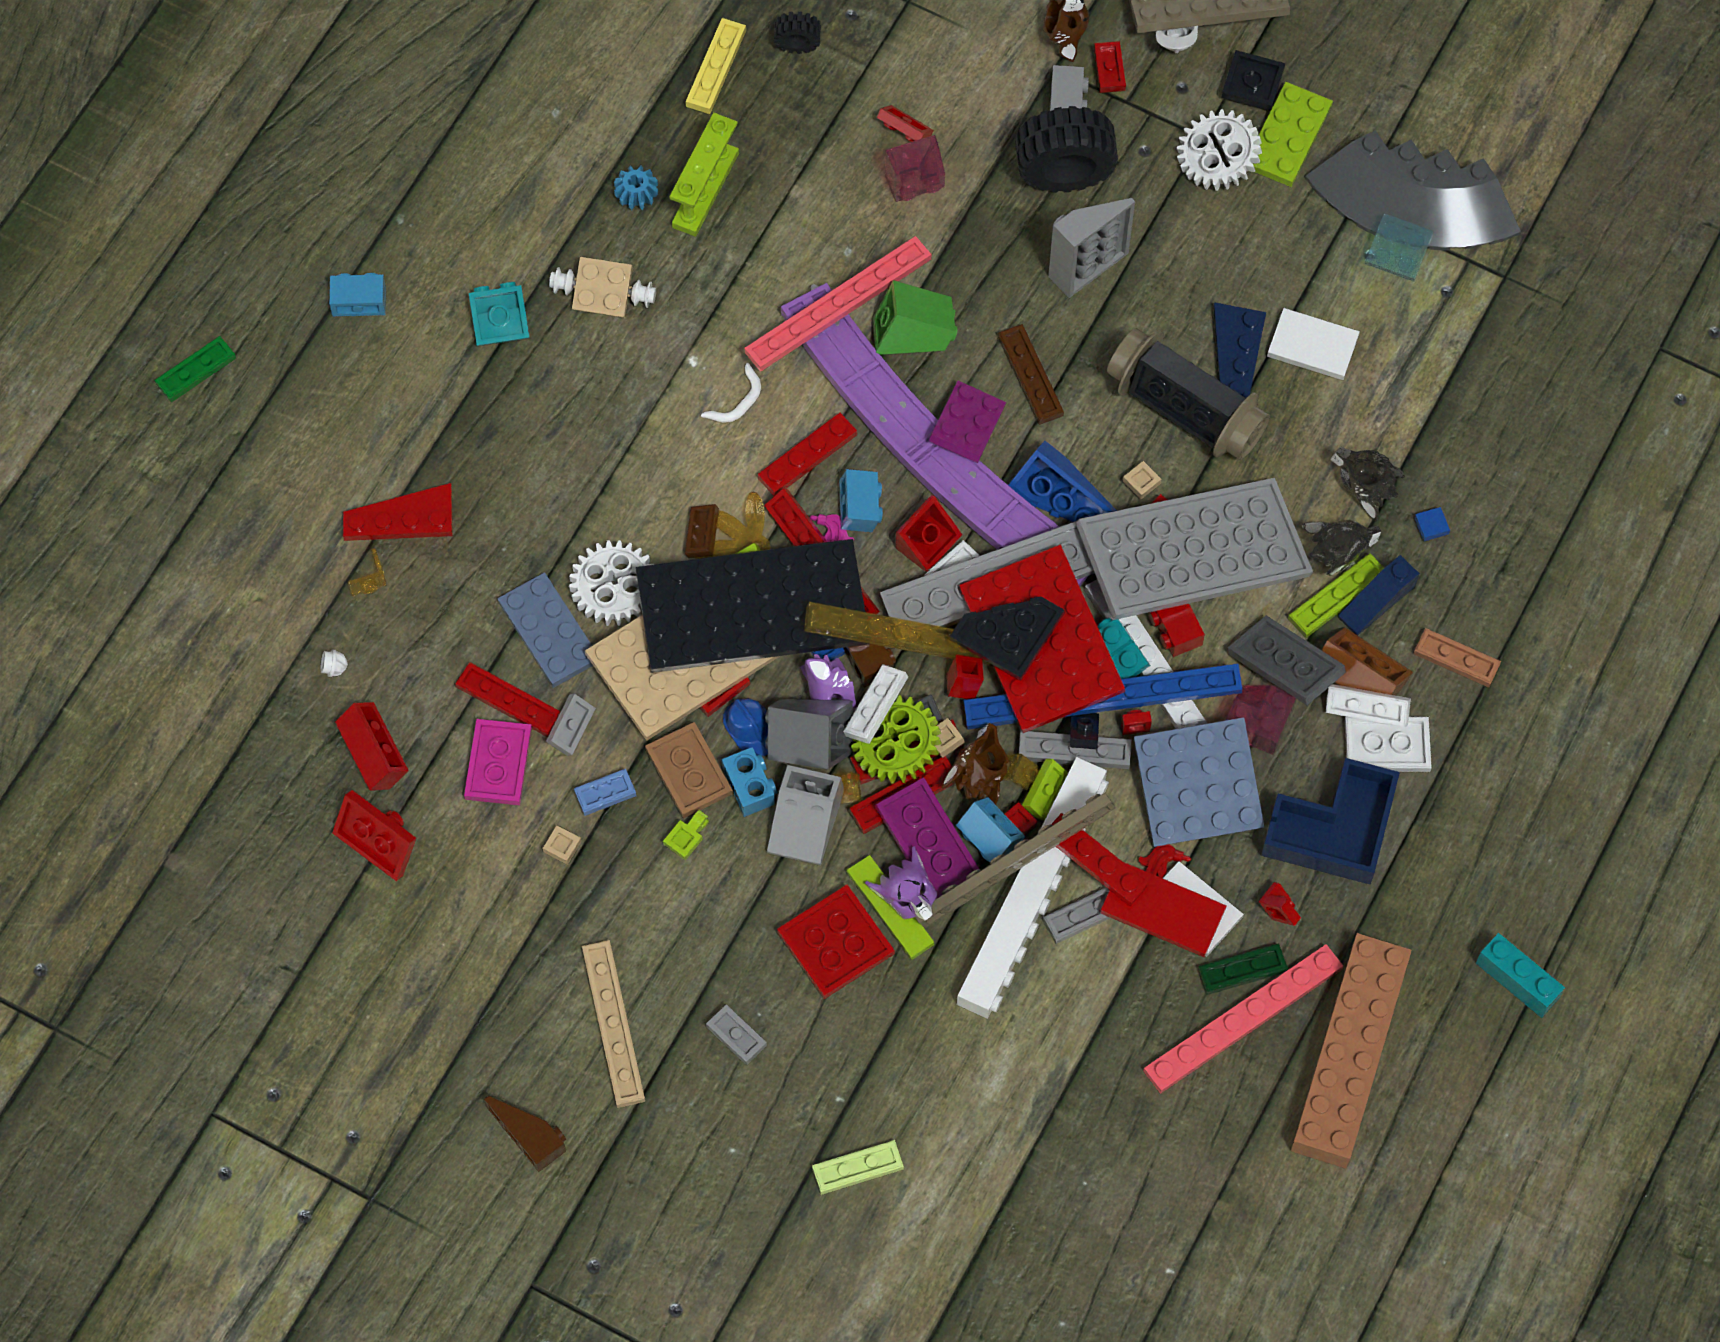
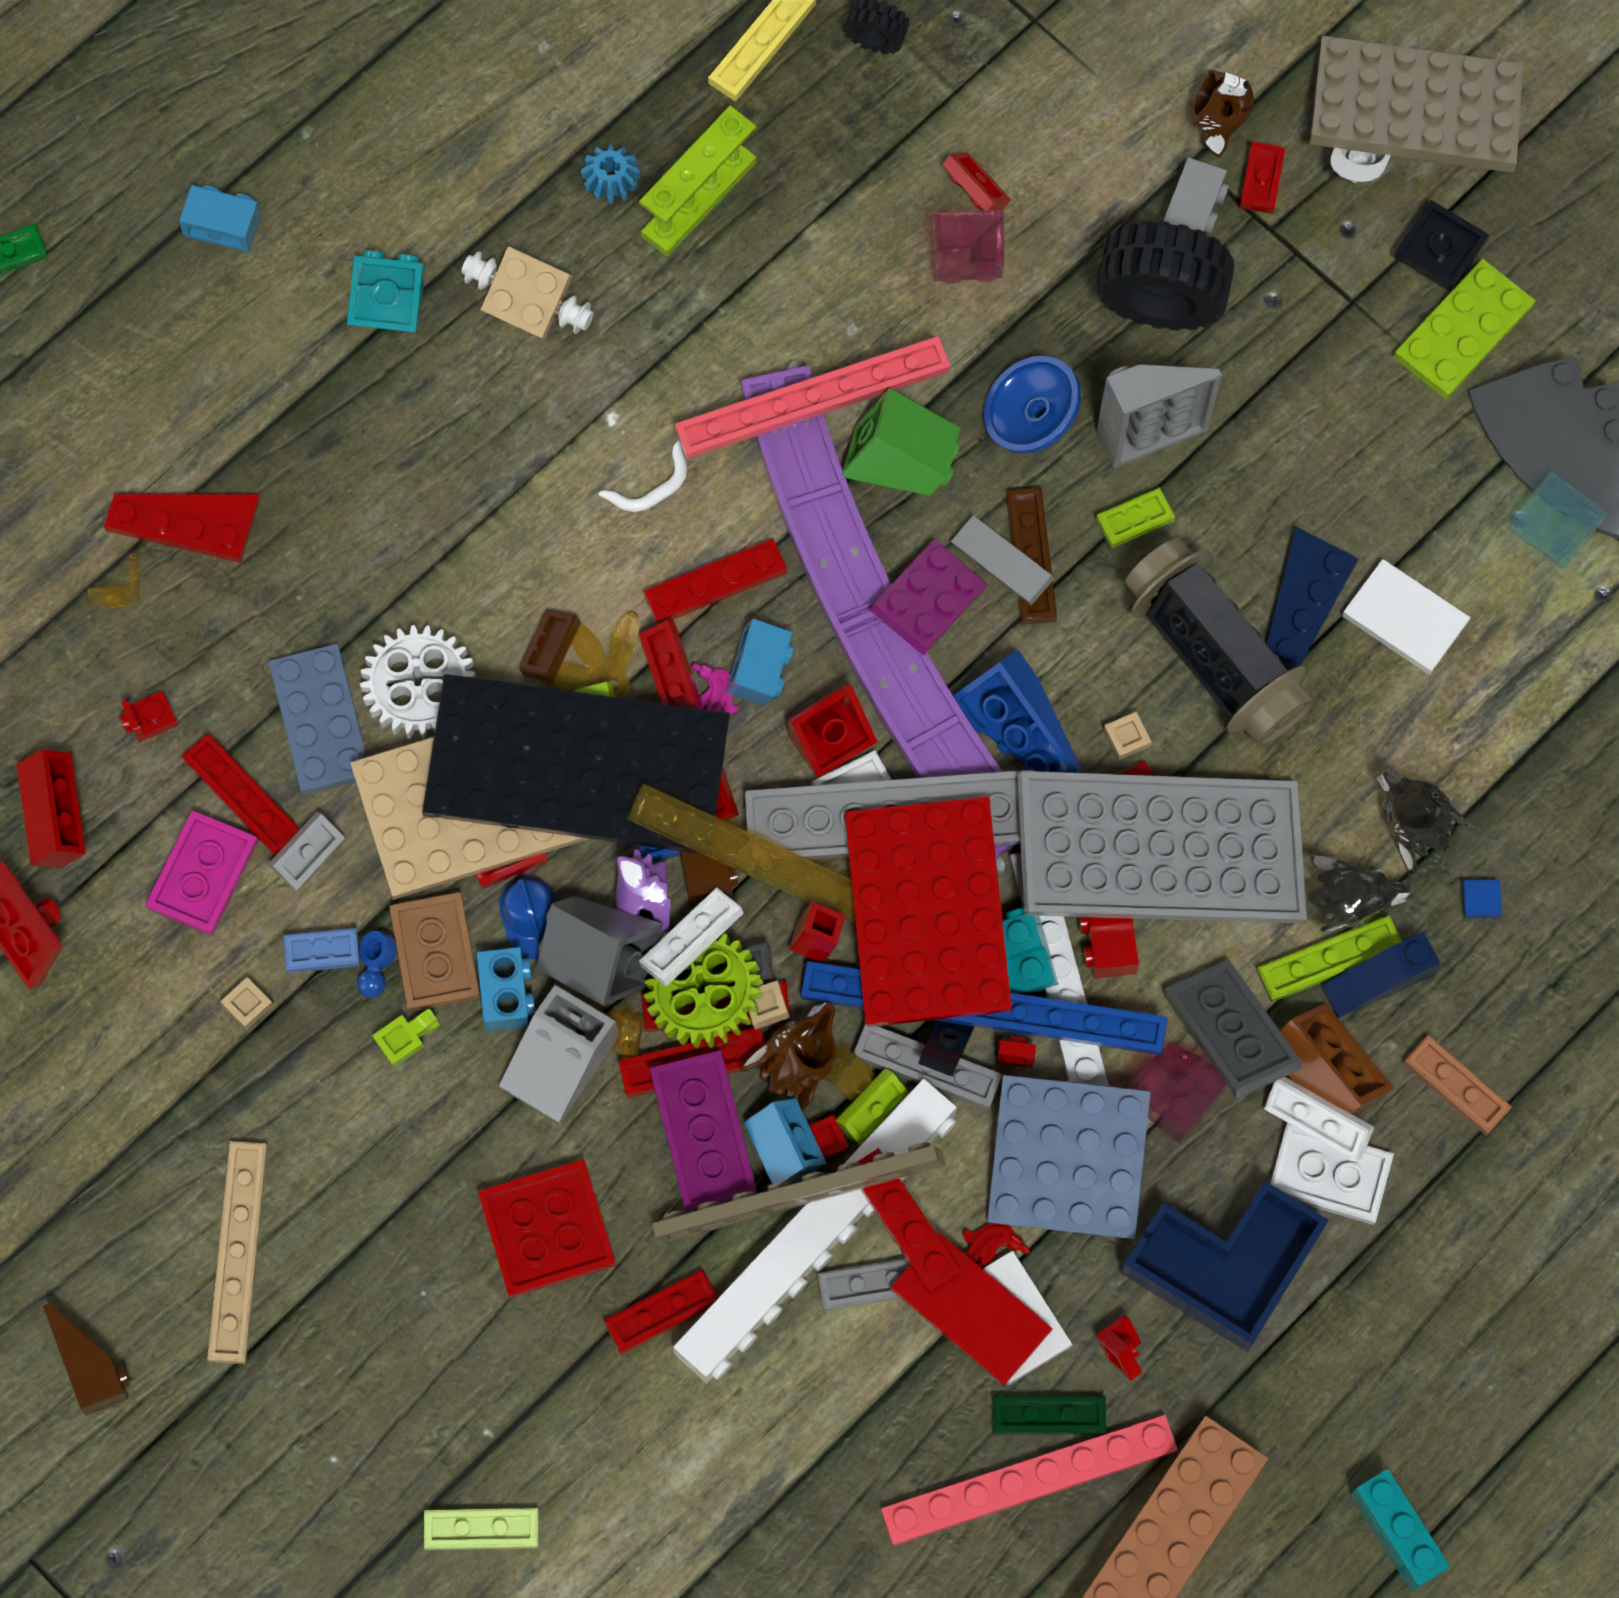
camera: 15 degrees right, 5 degrees up
white plate [321,649,348,677] -> none
light grey plate [706,1004,767,1065] -> none
lime tile [847,855,934,960] -> none
medium lavender piece [865,846,937,920] -> none
black plate [950,596,1065,681] -> none
white gear [1177,109,1262,191] -> none
none -> red bracket [119,691,178,743]
none -> blue plate [357,931,396,998]
none -> red tile [604,1269,718,1355]
none -> light grey tile [951,515,1054,606]
none -> blue dish [984,356,1081,454]
none -> lime plate [1096,487,1175,549]

